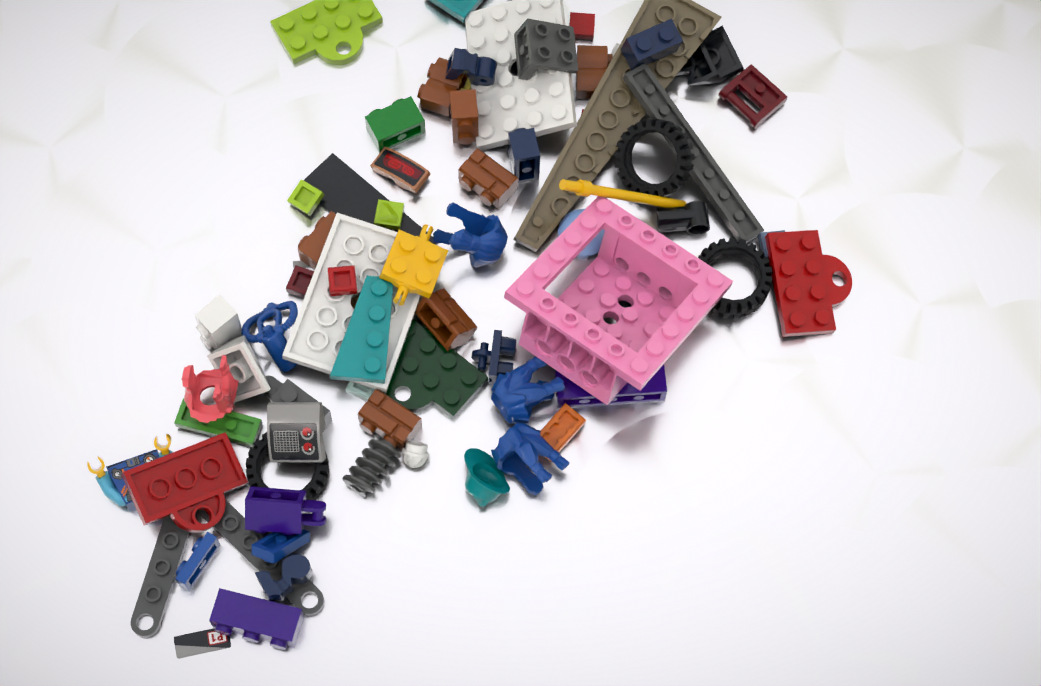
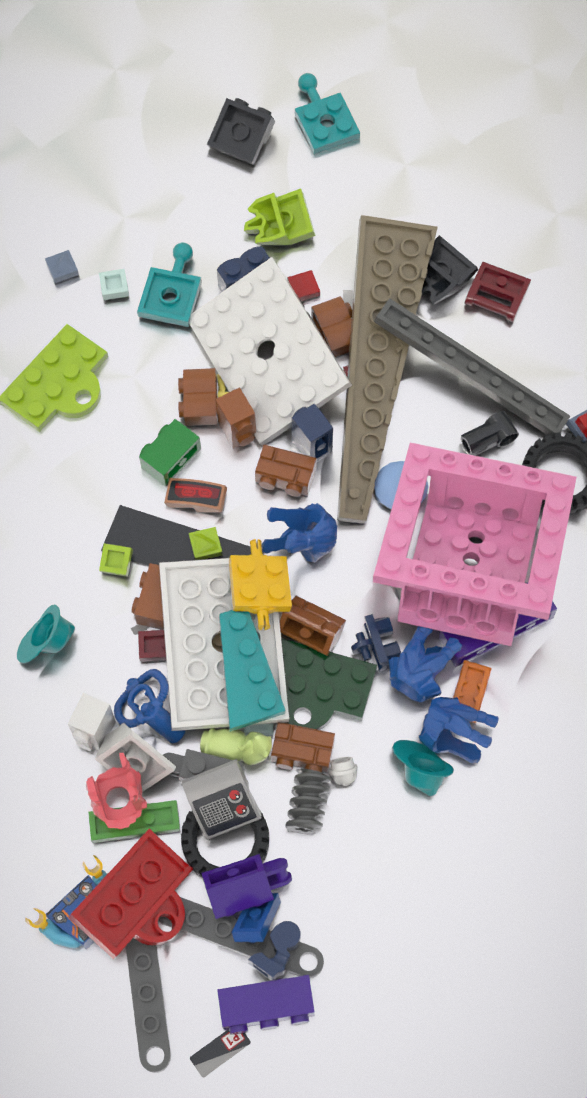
camera: 20 degrees left, 0 degrees up
blue plate [175,532,221,591] -> none
red tile [327,265,357,296] -> none
dark blue leg [445,48,497,86] -> none
dark grey bracket [514,18,578,80] -> none
yellow bar [559,179,686,208] -> none
black tyre [614,119,694,196] -> none
dark blue brick [621,18,683,70] -> none
none -> teal piece [17,604,75,663]
none -> yellowish green animal [200,728,272,765]

